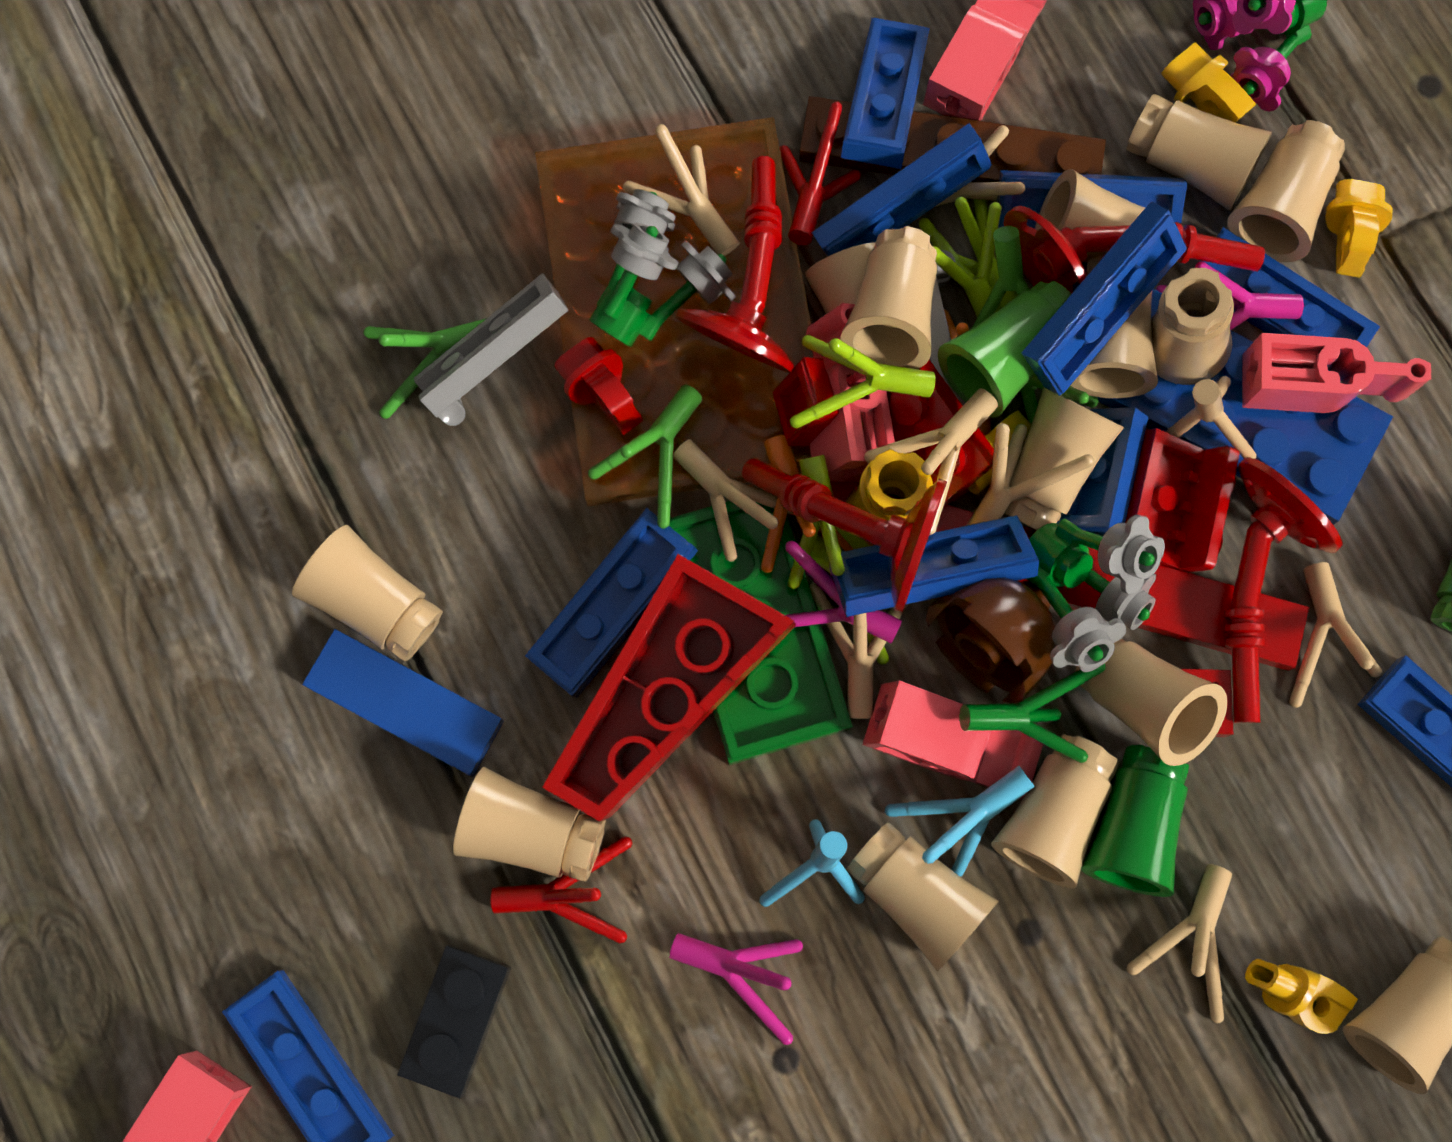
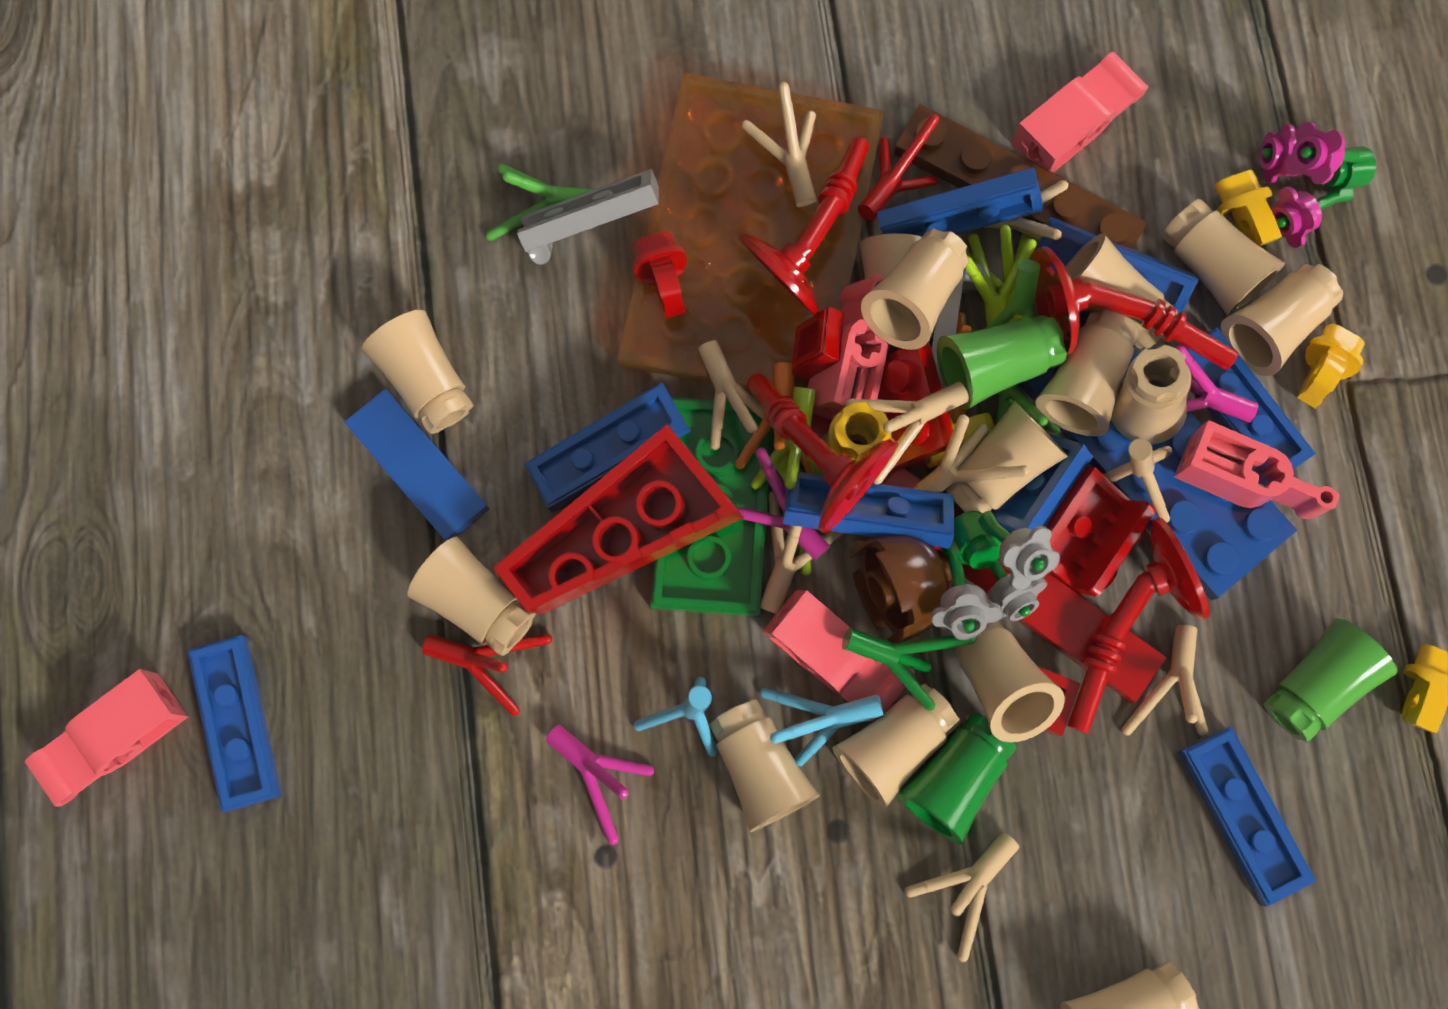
camera: 20 degrees right, 0 degrees up
black plate [397,945,511,1099] -> none
bright green plant [588,384,702,529] -> none
light grey plant [589,189,736,347] -> none
lime plant [790,335,935,428] -> none
blue tile [841,18,930,169] -> none
blue tile [1021,202,1187,396] -> none
yellow piece [1245,959,1358,1034] -> none

